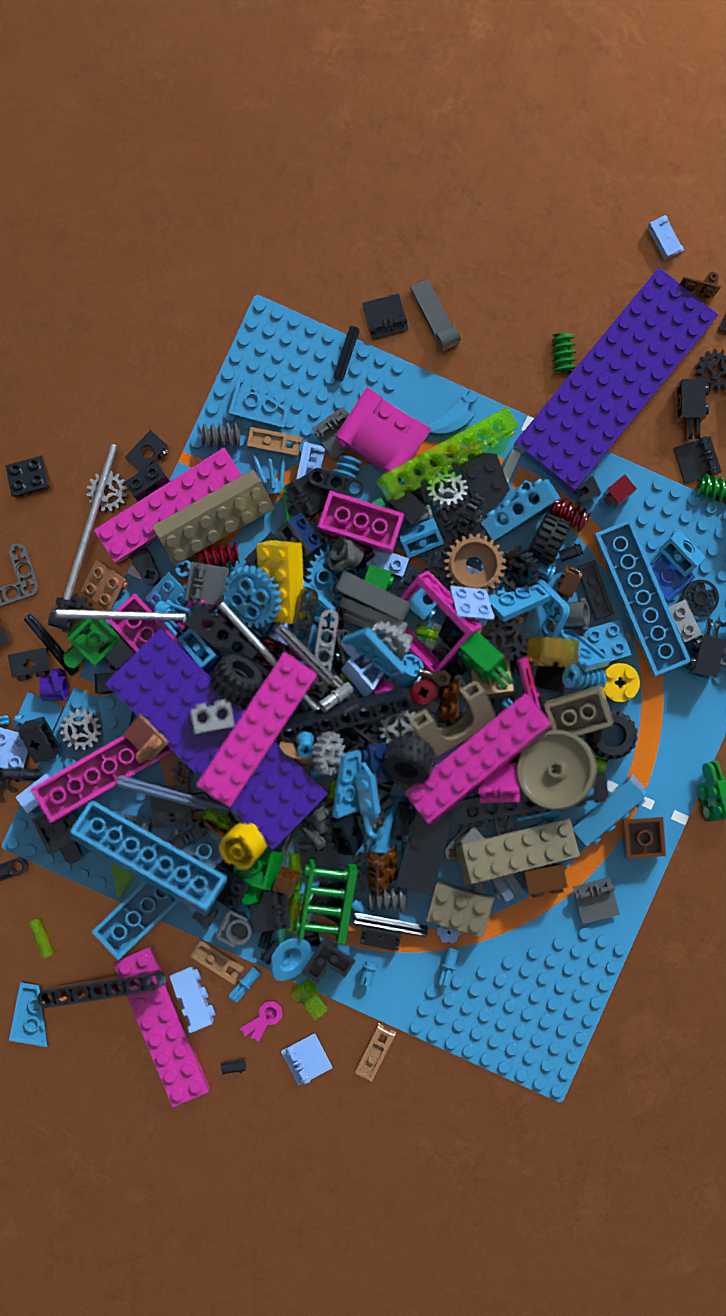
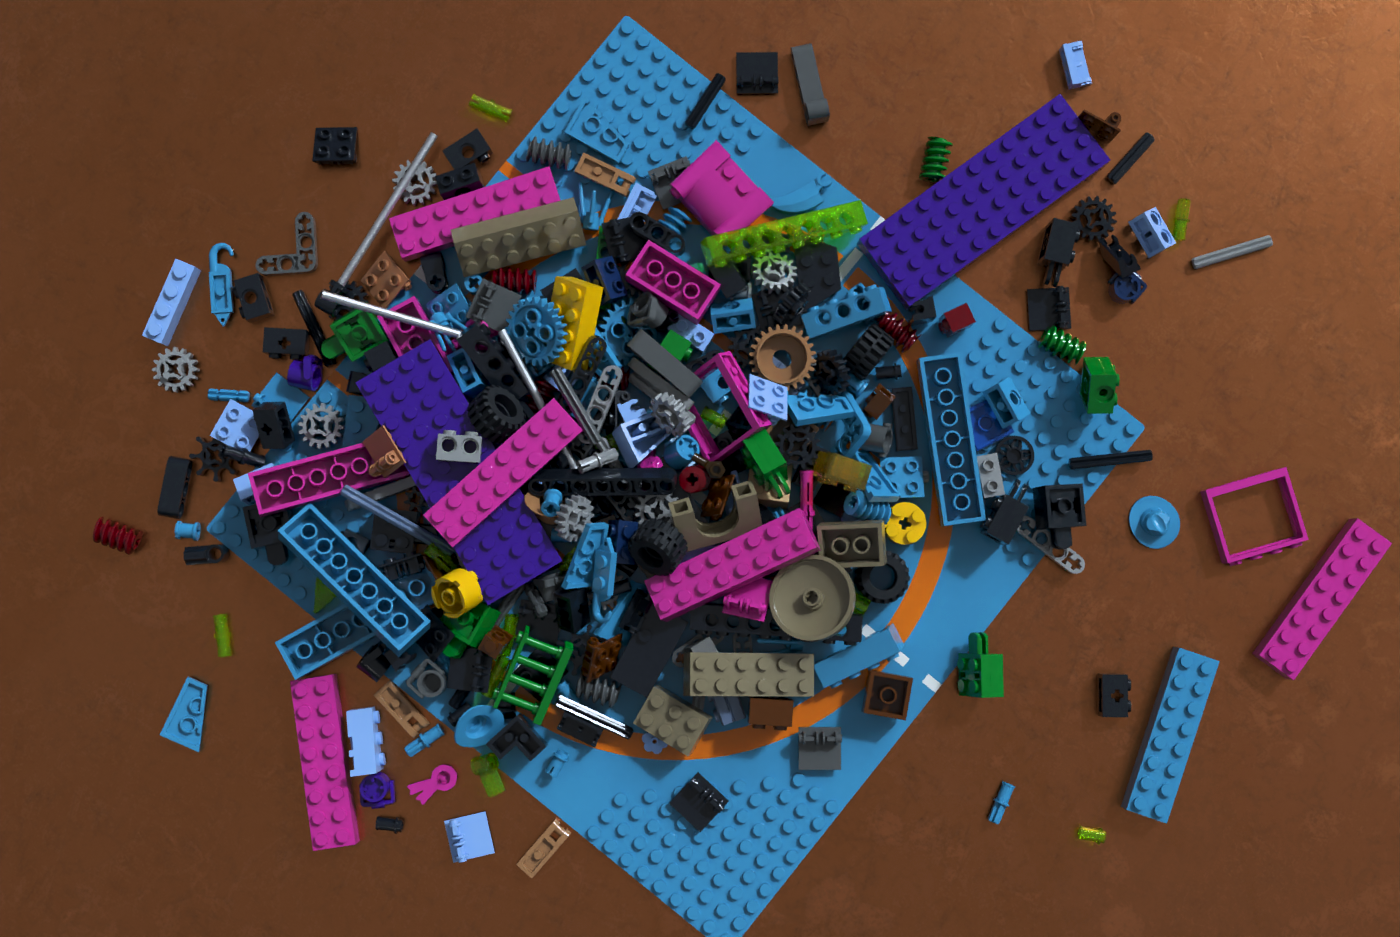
camera: 15 degrees right, 0 degrees up
black beam [37,970,166,1008] -> none
dark azure wing [341,628,406,677] -> none
dark azure axle [439,947,460,987] -> none
none -> light grey beam [344,476,417,511]
none -> black piece [356,641,391,682]
none -> dark purple piece [359,772,395,809]
none -> clear neon green pin [469,94,512,122]
none -> black hinge [669,772,729,832]

